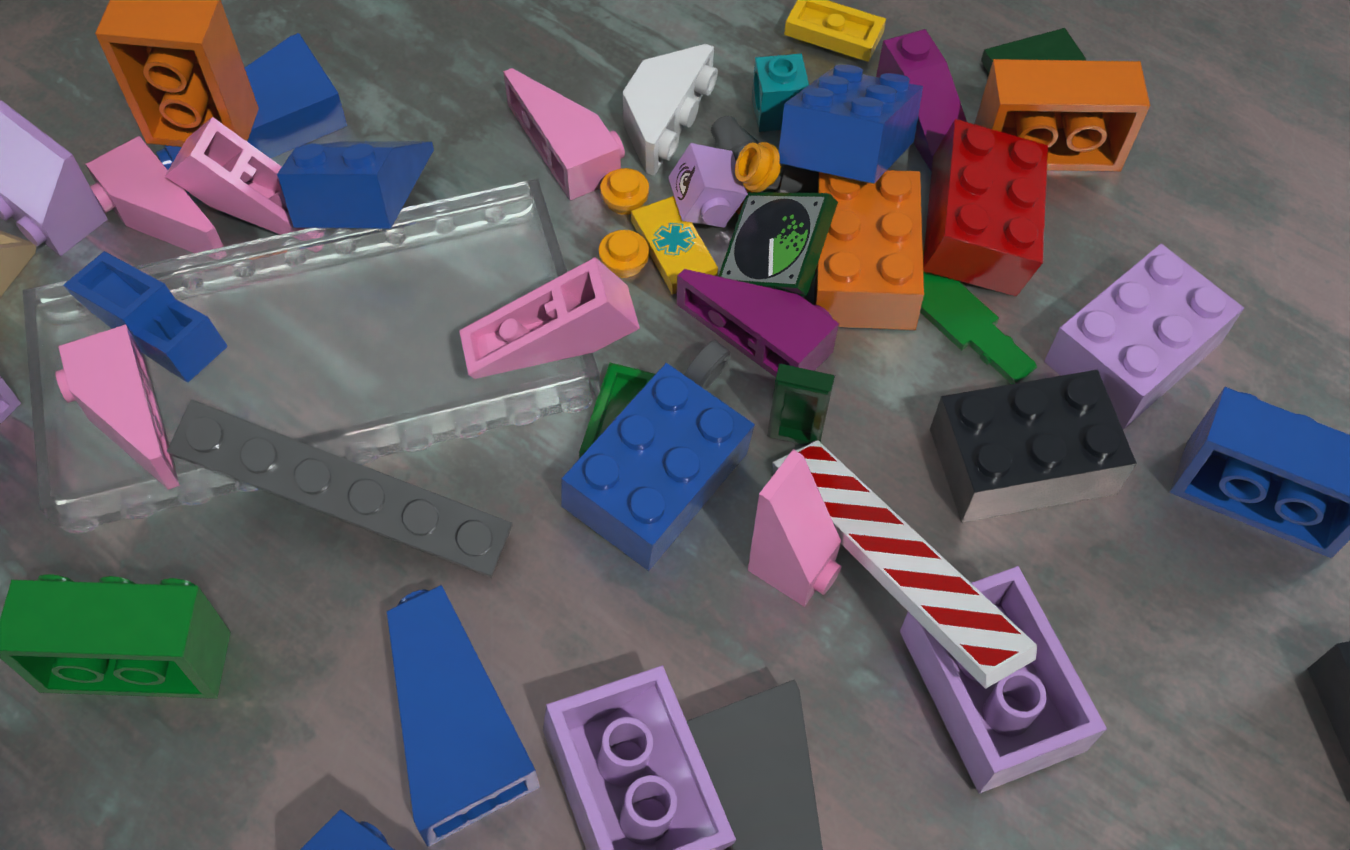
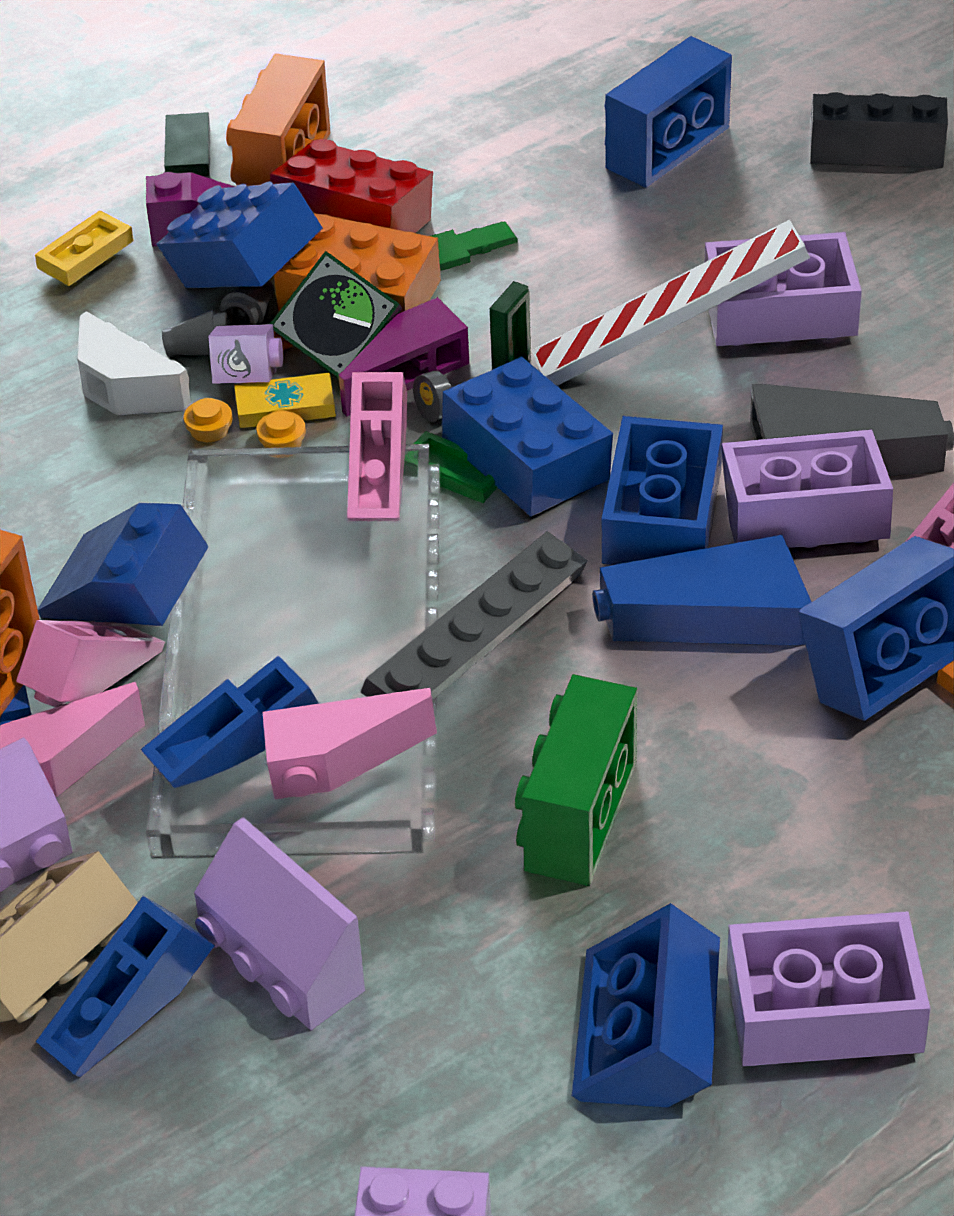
camera: 70 degrees left, 15 degrees down
bright pink slope [503,68,625,201] -> none
light orange plate [735,142,781,193] -> none
bright pink slope [748,449,842,607] -> none
teal brick [752,53,809,132] -> none
black brick [930,369,1137,523] -> none
lavender brick [1044,244,1244,429] -> none
none -> blue brick [601,416,723,565]

